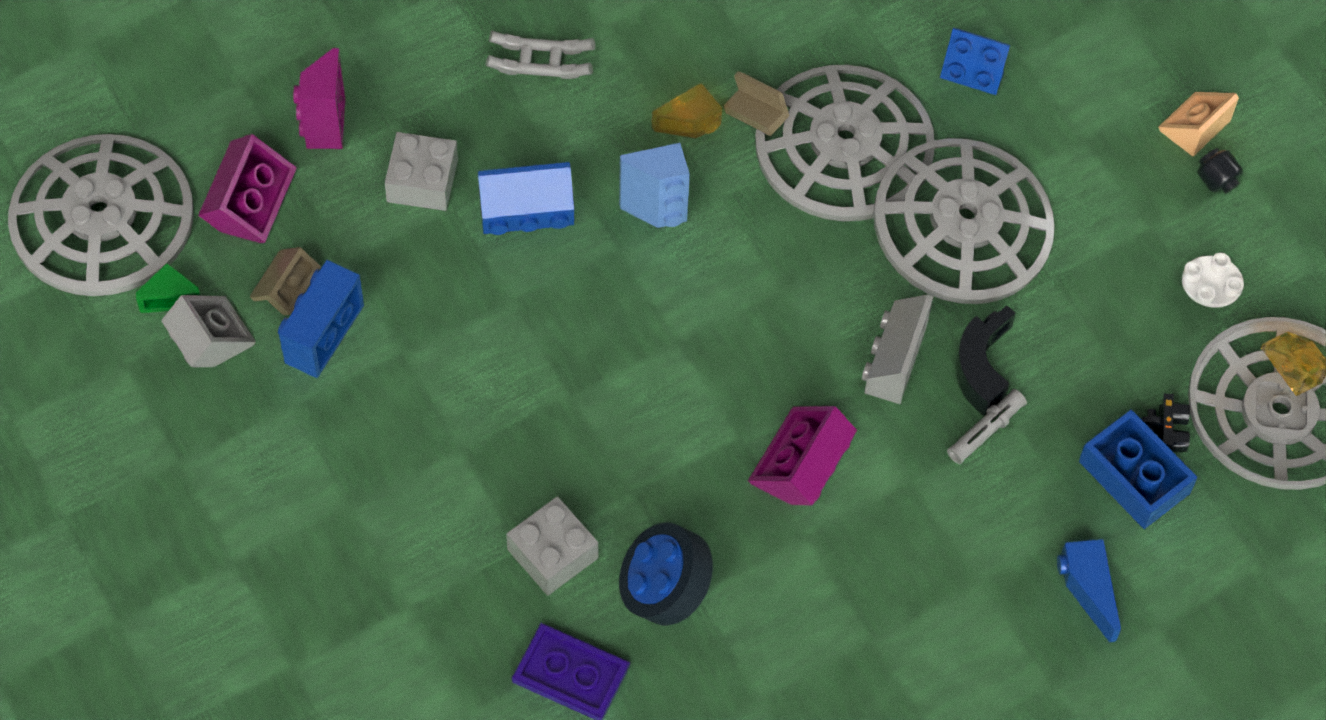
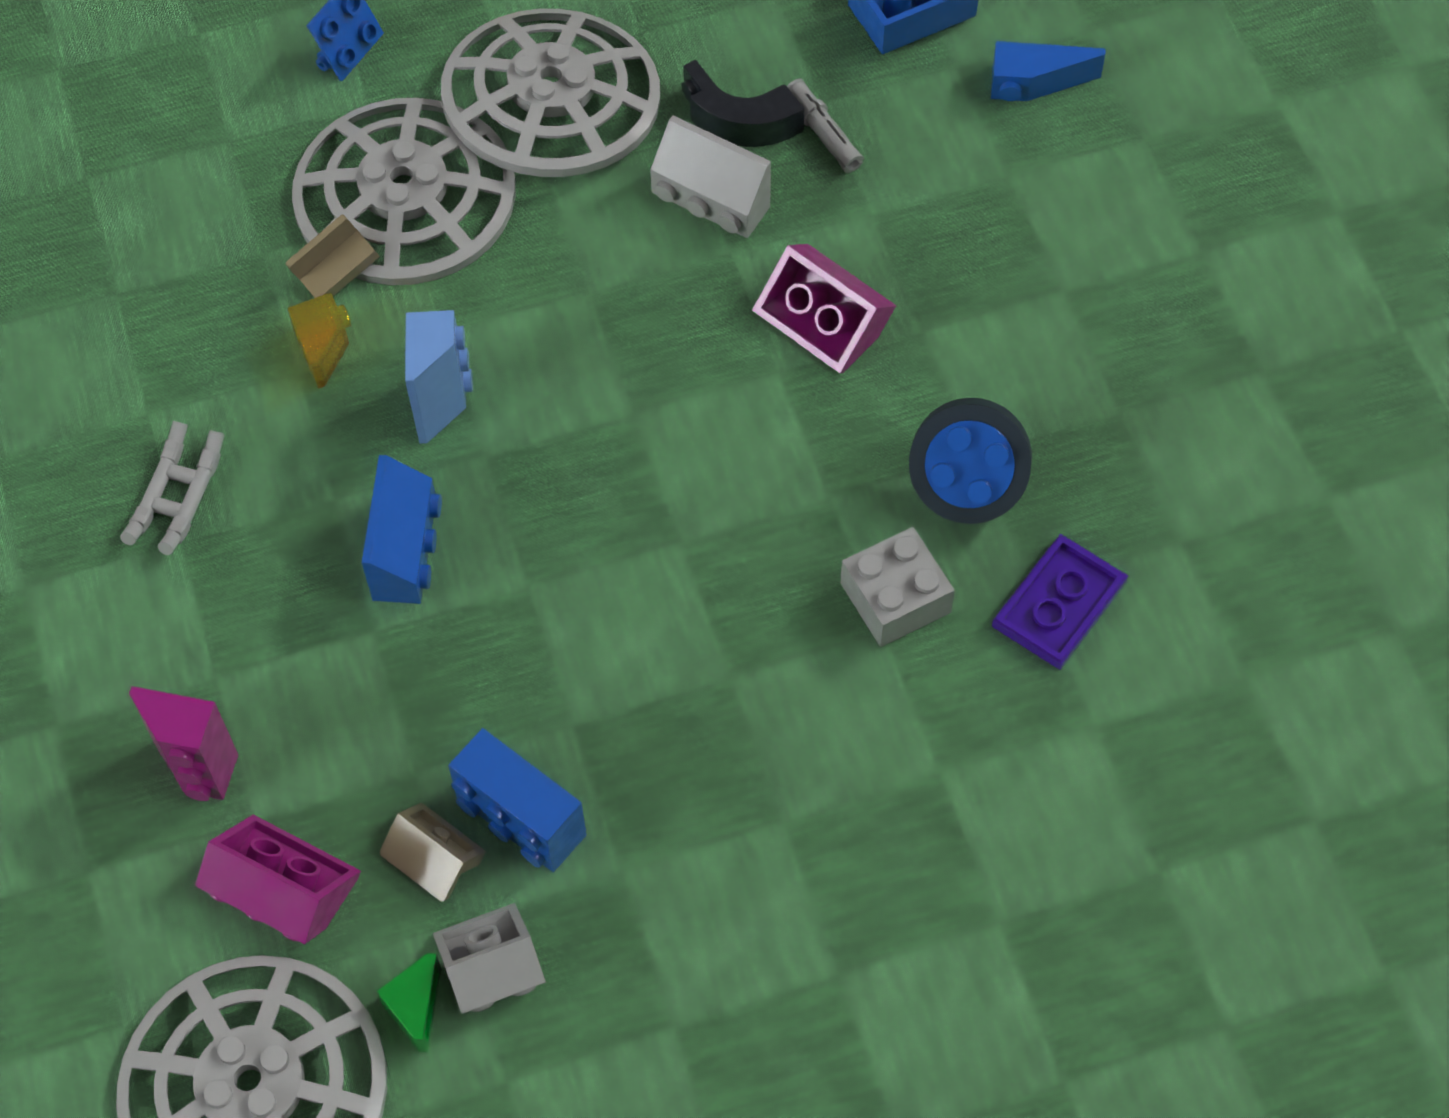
camera: 75 degrees left, 0 degrees up
light grey brick [385,132,458,211] -> none

